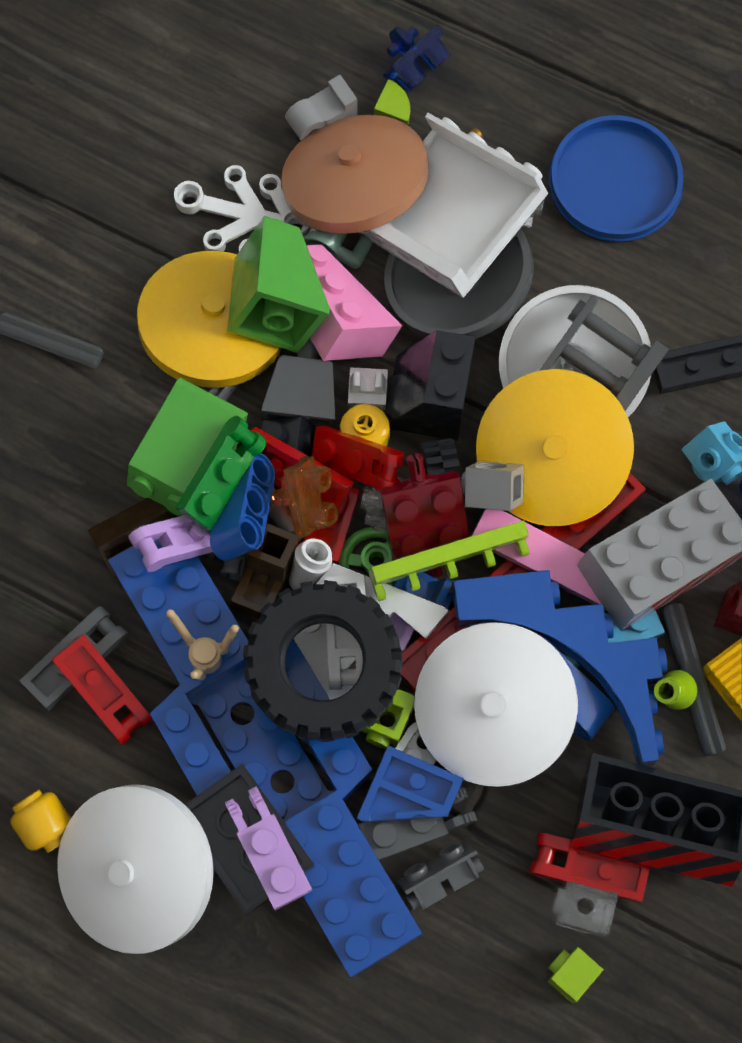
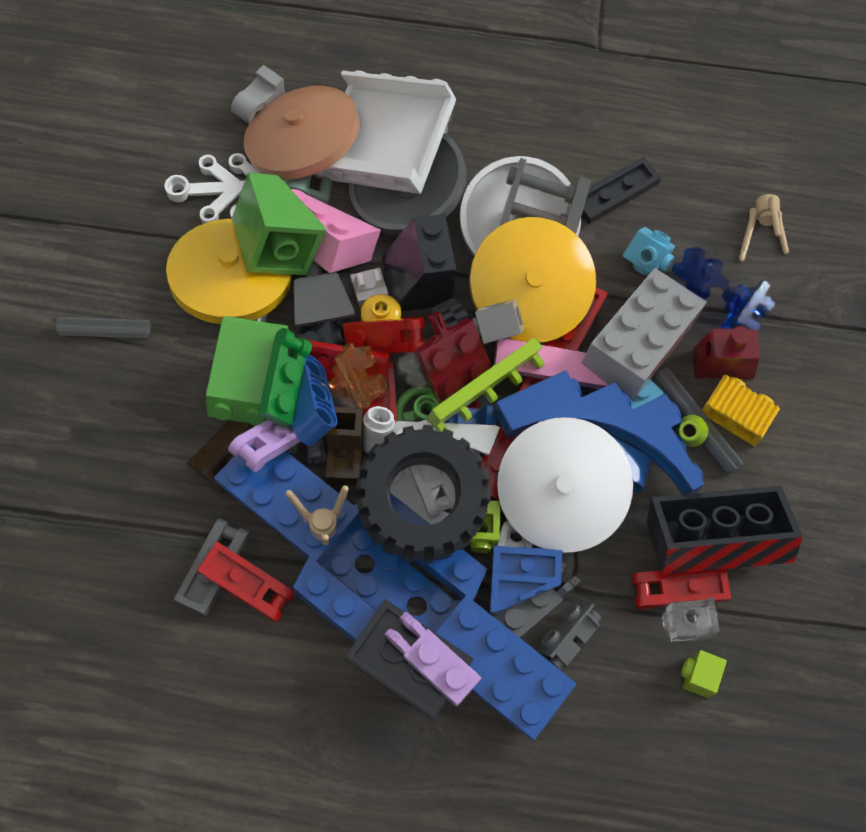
camera: 25 degrees left, 5 degrees down
yellow head [10,789,71,853] -> none
white dish [58,785,213,954] -> none
lime tile [374,79,410,125] -> none
clear blue hips [383,24,450,92] -> none
blue brick [549,115,683,242] -> none

